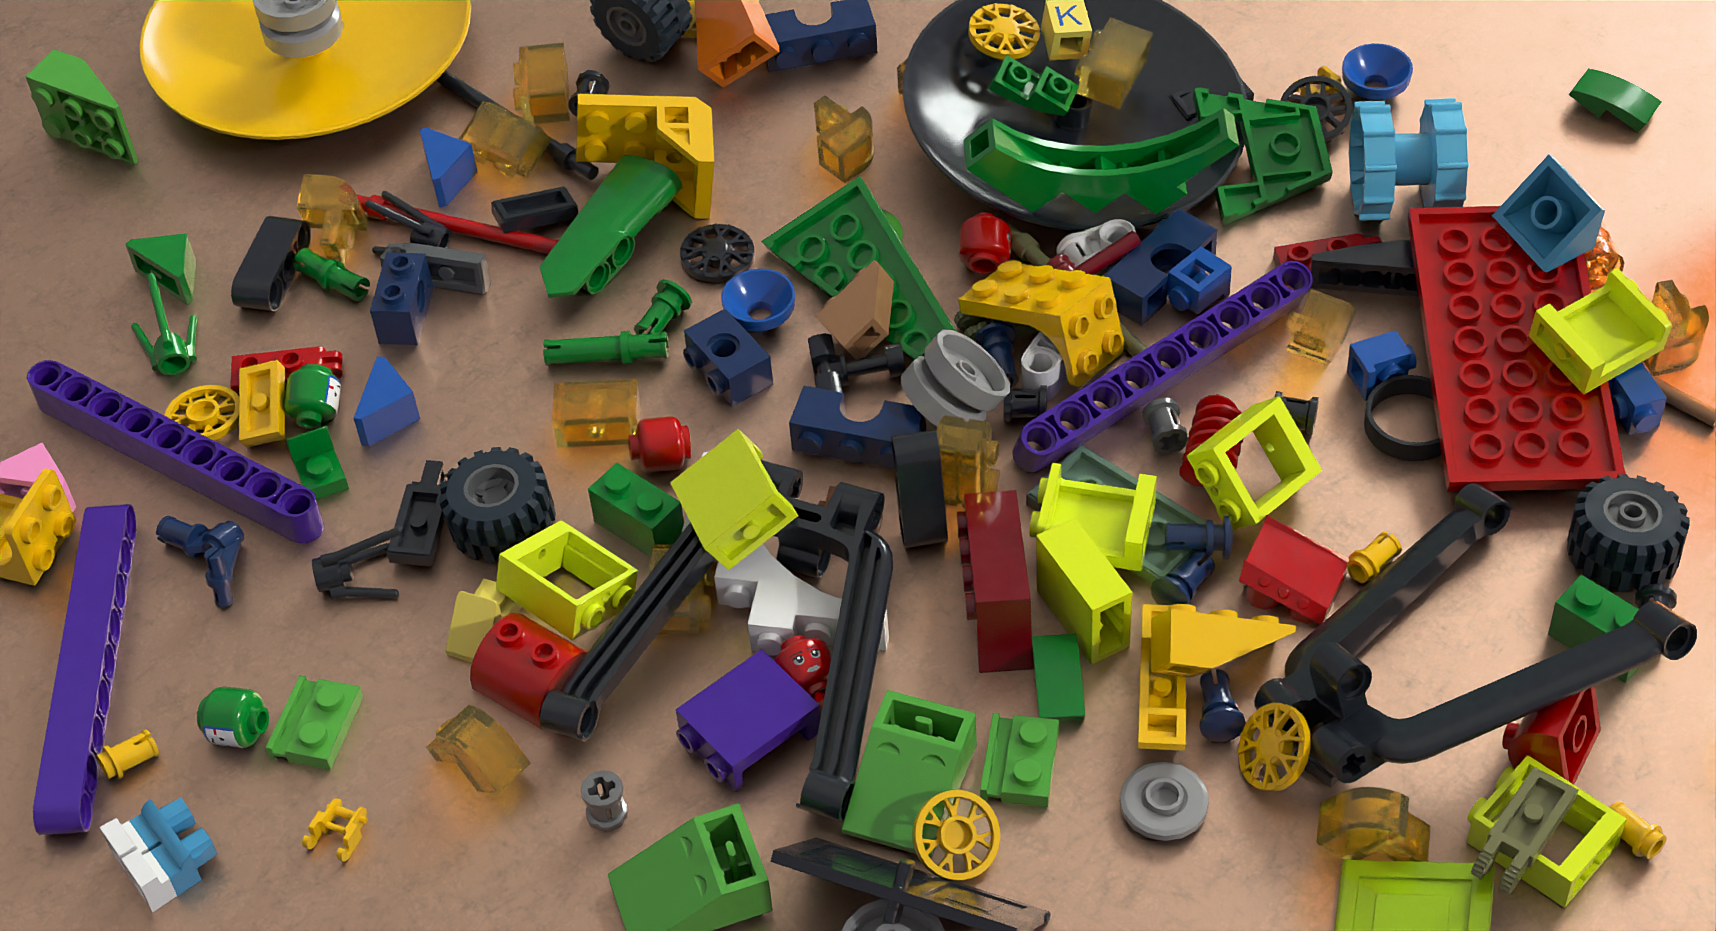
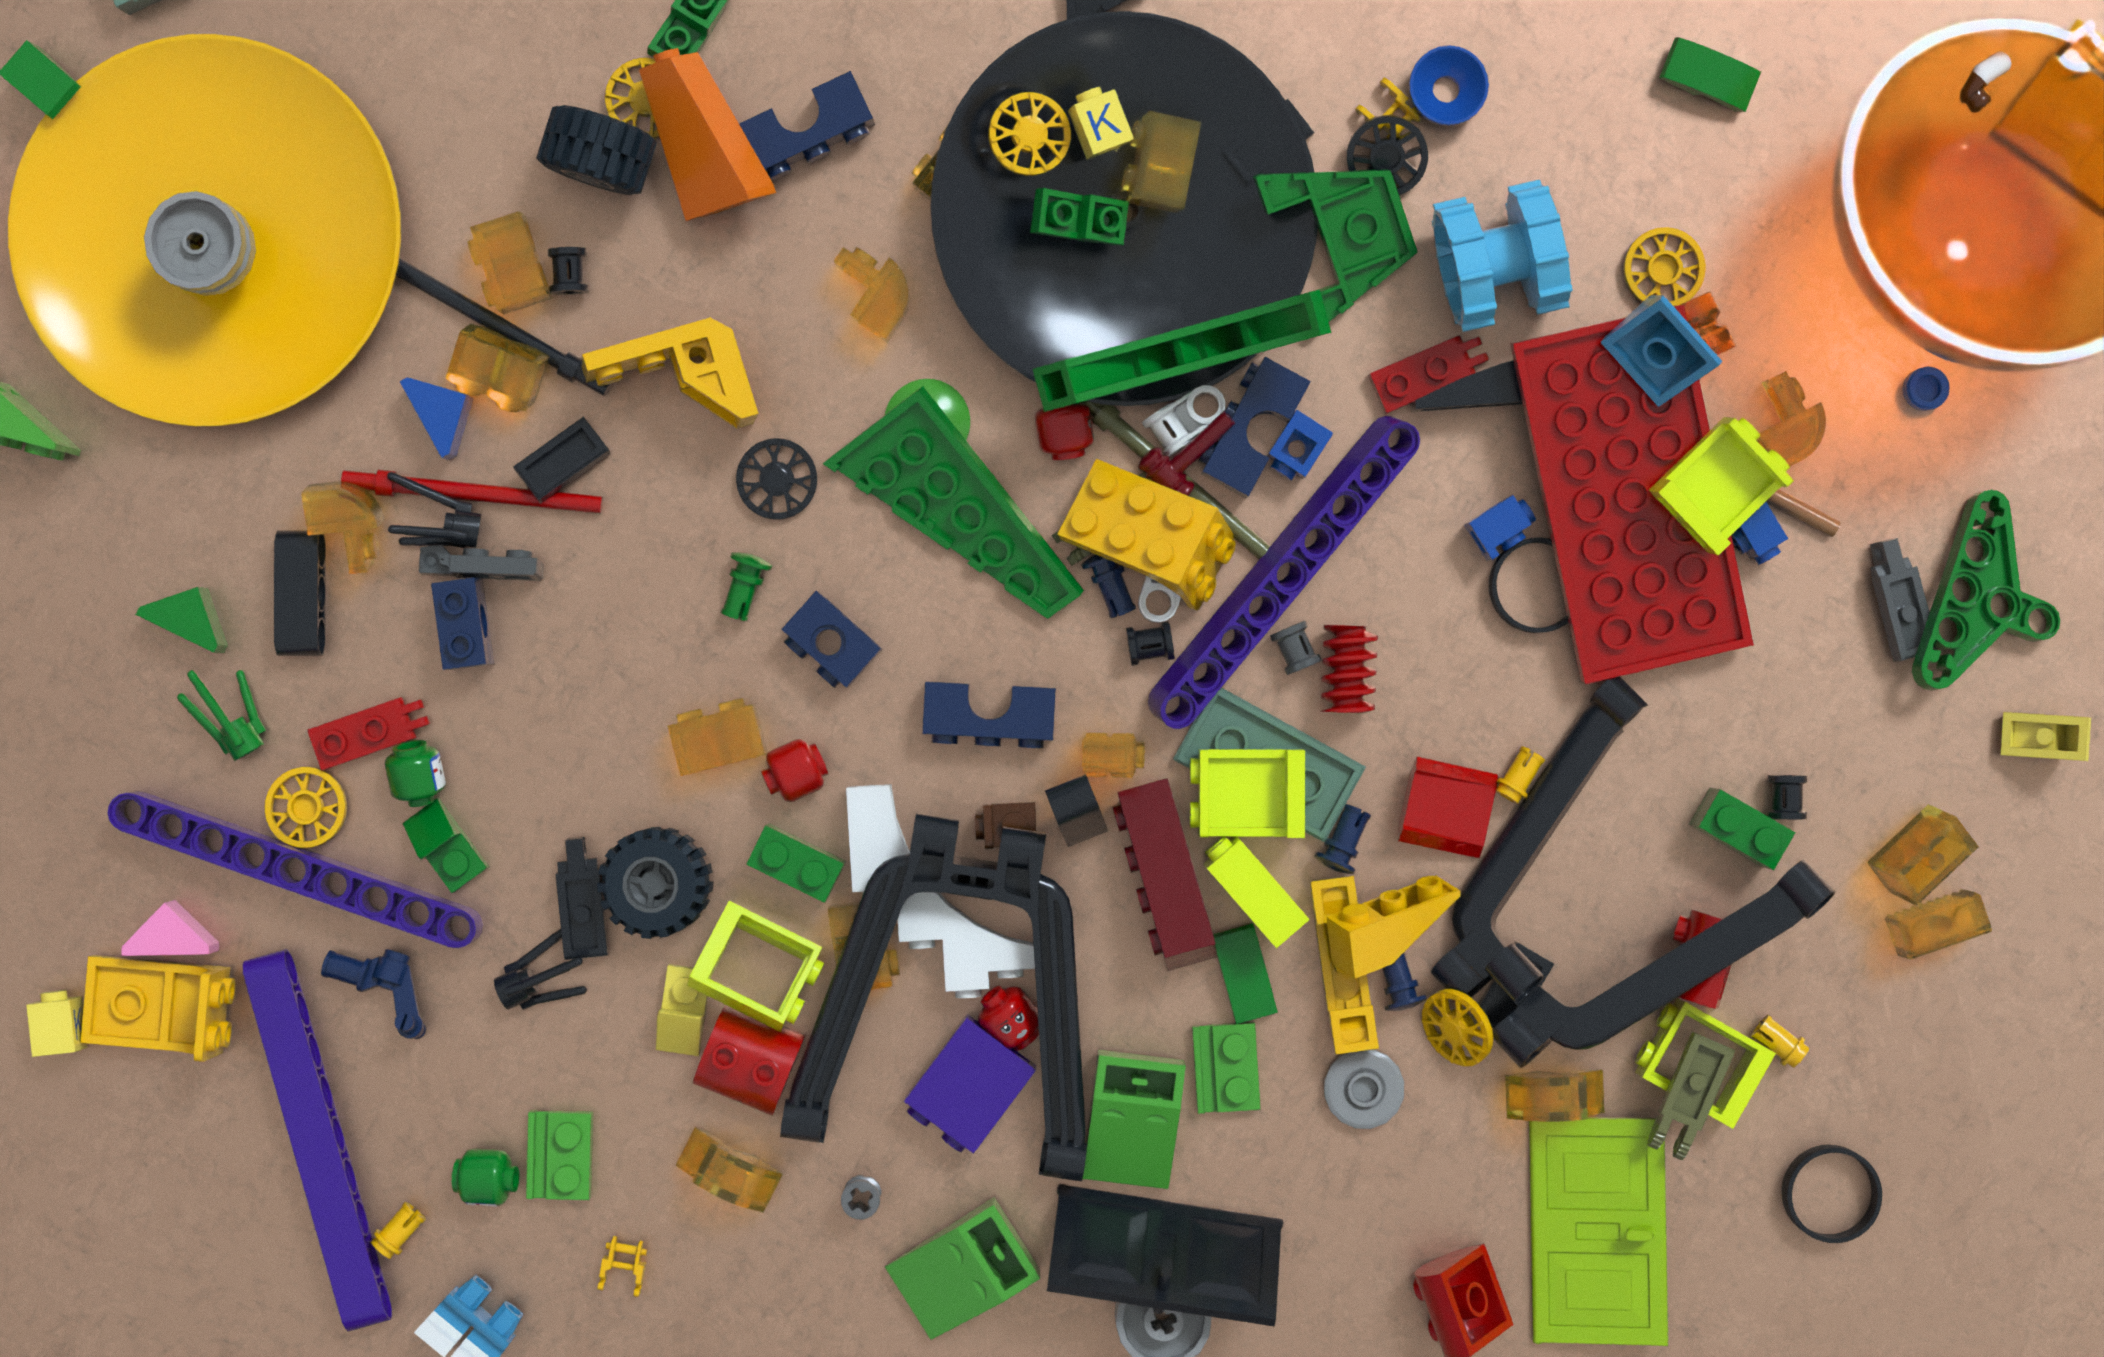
camera: 15 degrees left, 40 degrees up
yellow plate [239,360,285,448] -> none
green pin [293,248,370,302] -> none
blue slope [353,356,420,446] -> none
green panel [539,155,682,298] -> none
green pin [543,331,669,366] -> none
neon yellow panel [670,429,798,570] -> none
blue piece [721,268,795,333] -> none
black bar [808,333,906,392] -> none
medium nougat slope [815,260,894,359] -> none
light grey wheel [901,329,1010,437] -> none
yellow wheel [913,790,1001,881] -> none
dark blue pin [1165,516,1233,559] -> none
neon yellow window [1186,396,1322,530] -> none
black bush [1275,391,1319,435] -> none
clear yellow brick [1285,289,1356,365] -> none
black wheel [1567,474,1690,592] -> none

